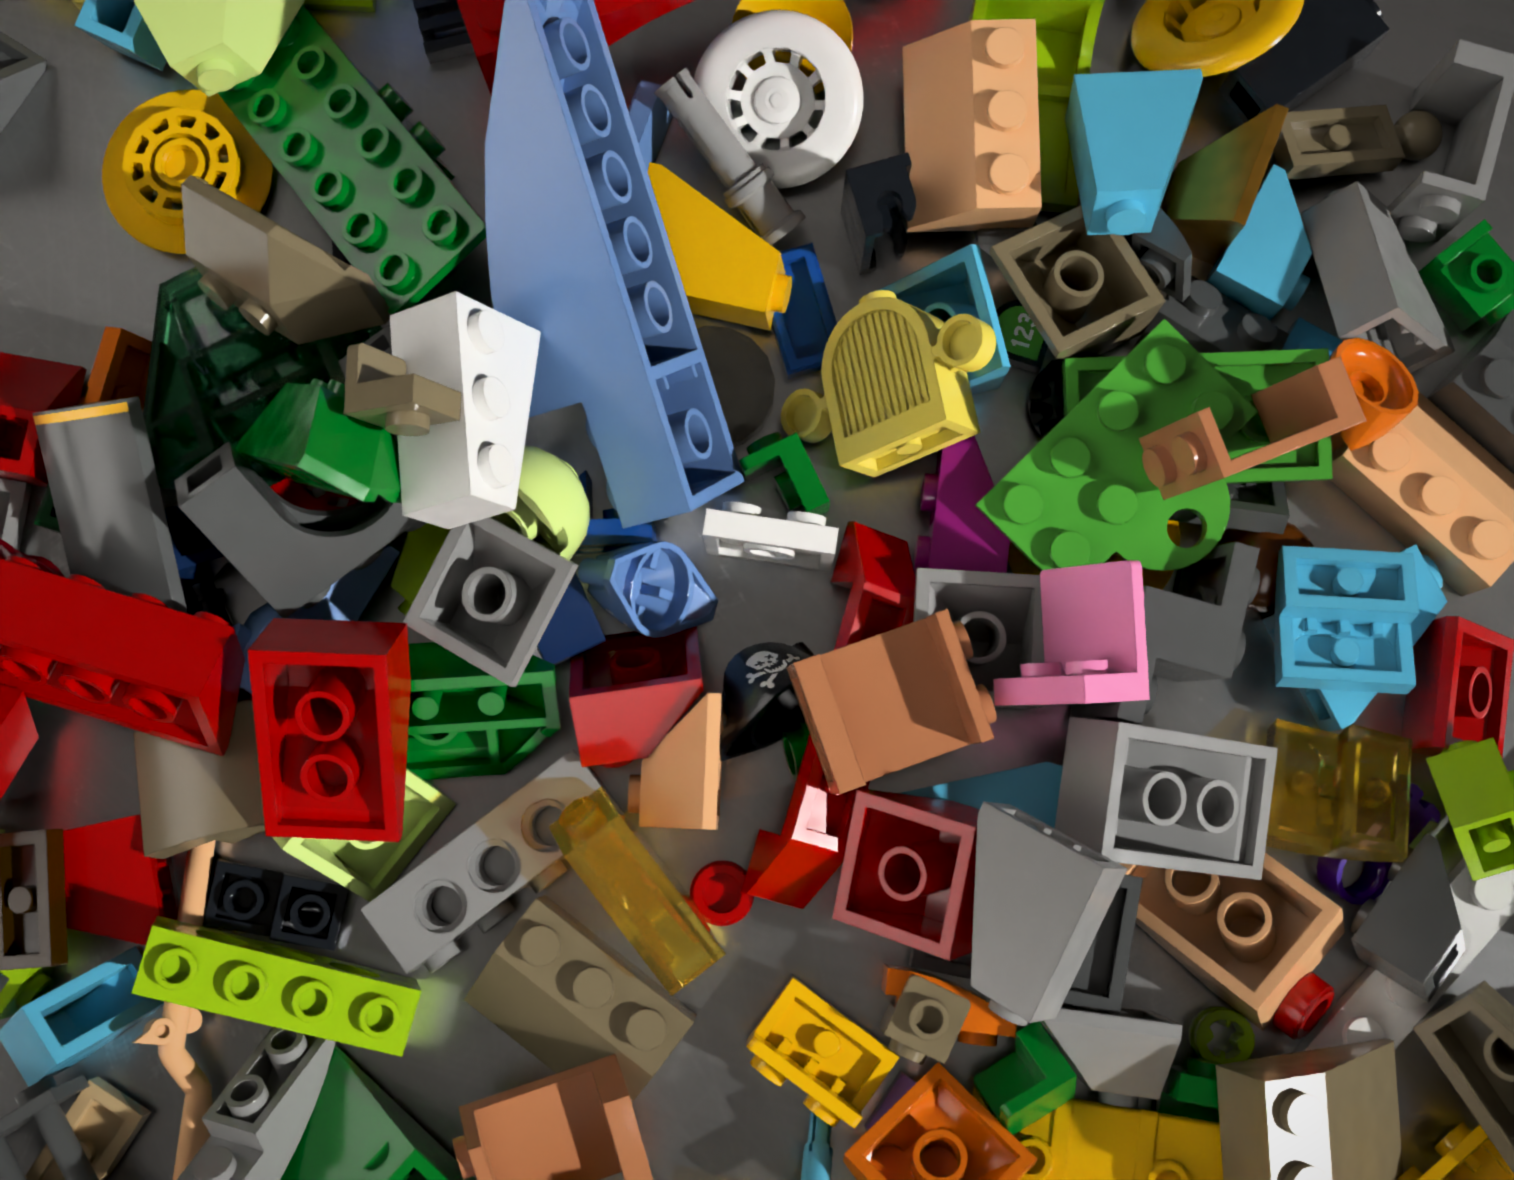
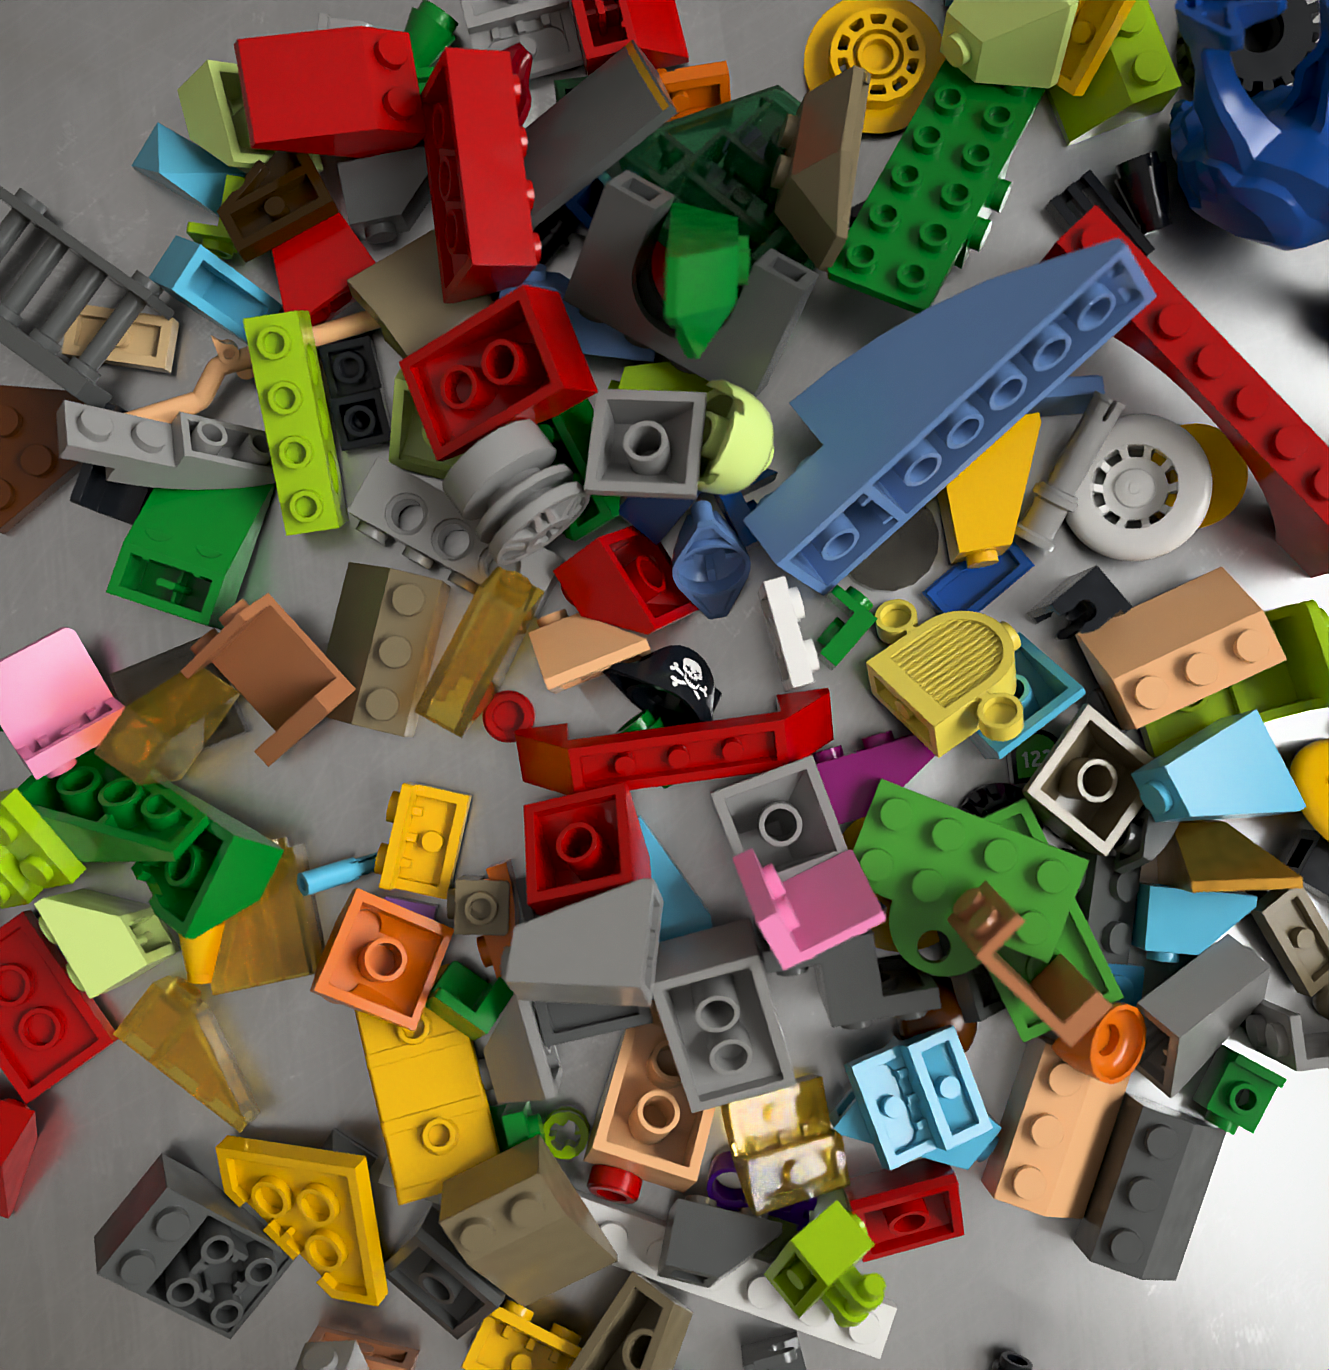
camera: 65 degrees right, 5 degrees up
dark tan bracket [344,343,461,436] -> none
white wedge [390,291,541,529] -> none
nougat panel [786,609,997,794] -> none
none -> dark grey slope [337,146,431,244]
none -> light grey wheel [442,419,590,565]

